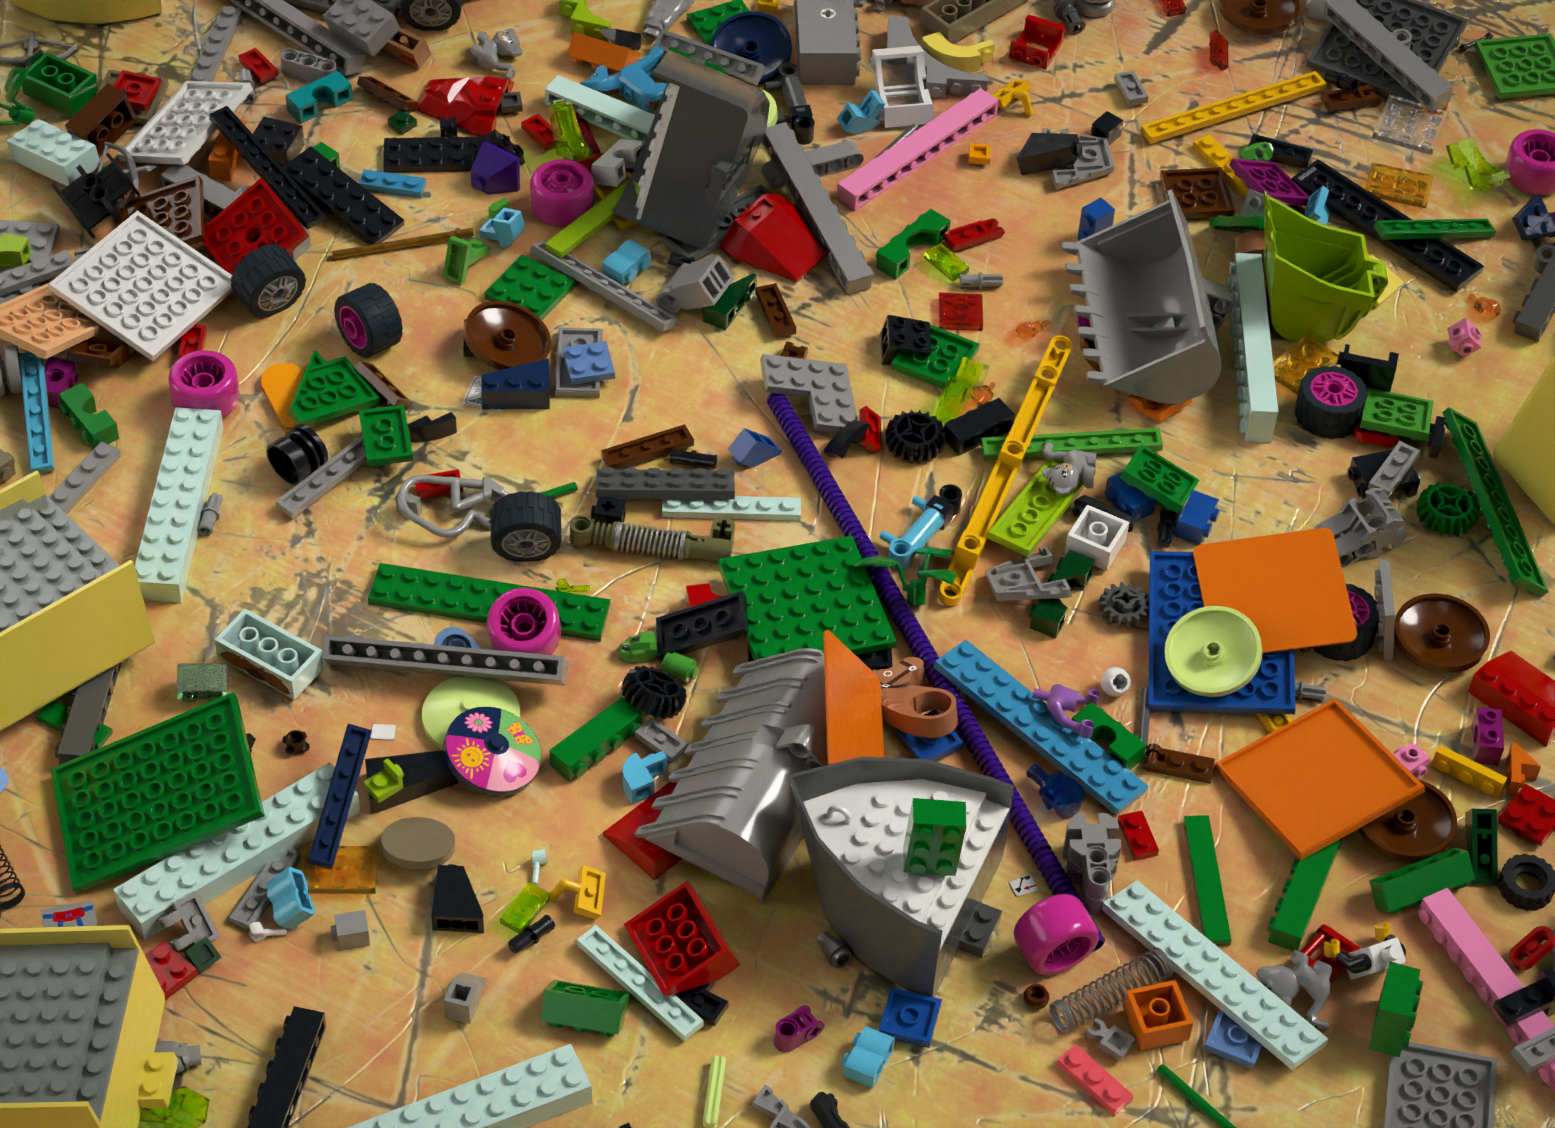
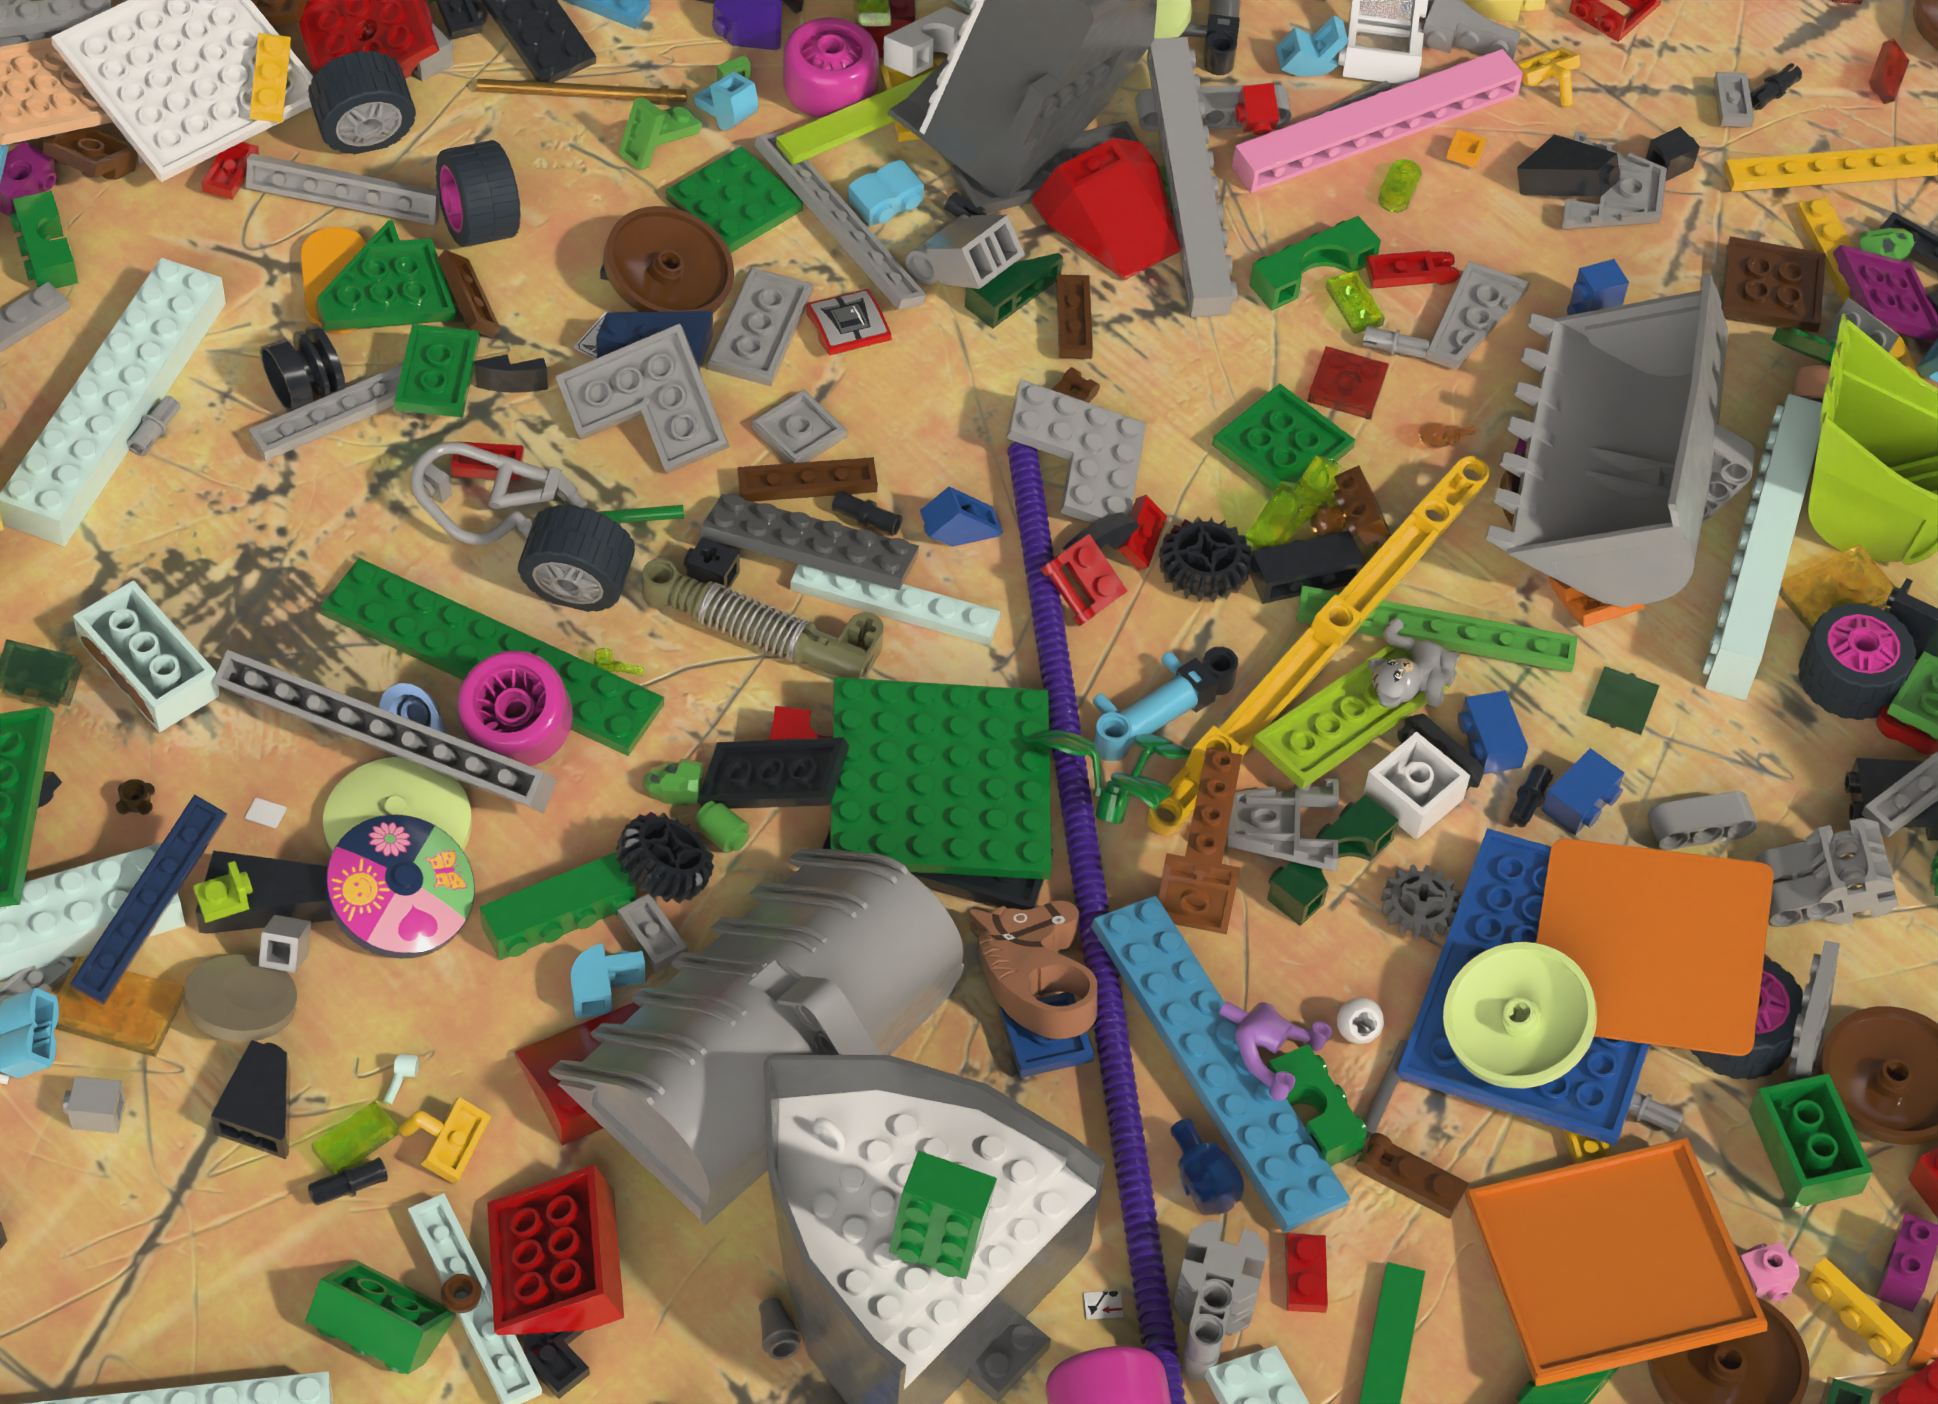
camera: 15 degrees right, 5 degrees up
dark pink wheel [168,350,240,419] -> none
light grey slope [444,972,487,1024] -> none
medium blue plate [563,341,615,385] -> none
orange piece [823,630,884,765] -> none
black bracket [880,315,932,365] -> none
green plate [1120,444,1200,514] -> none
none -> light grey plate [246,153,440,226]
none -> yellow plate [250,33,291,123]
none -> light grey brick [259,915,311,973]
none -> reddish brown plate [441,1274,481,1313]
none -> light grey plate [555,324,730,474]
none -> light grey tile [752,389,847,463]
none -> slope [806,289,892,356]
none -> red plate [1040,534,1128,626]
none -> dark orange bracket [1158,748,1242,934]
none -> red brick [1235,83,1279,135]
none -> reddish brown plate [1333,465,1392,547]
none -> clear neon green plate [1378,159,1422,213]
none -> light grey wing [1426,261,1530,370]
none -> clear green piece [1586,666,1660,735]
none -> light grey beam [1648,791,1758,850]
none -> green brick [1749,1073,1873,1209]
none -> black pin [1750,63,1802,110]

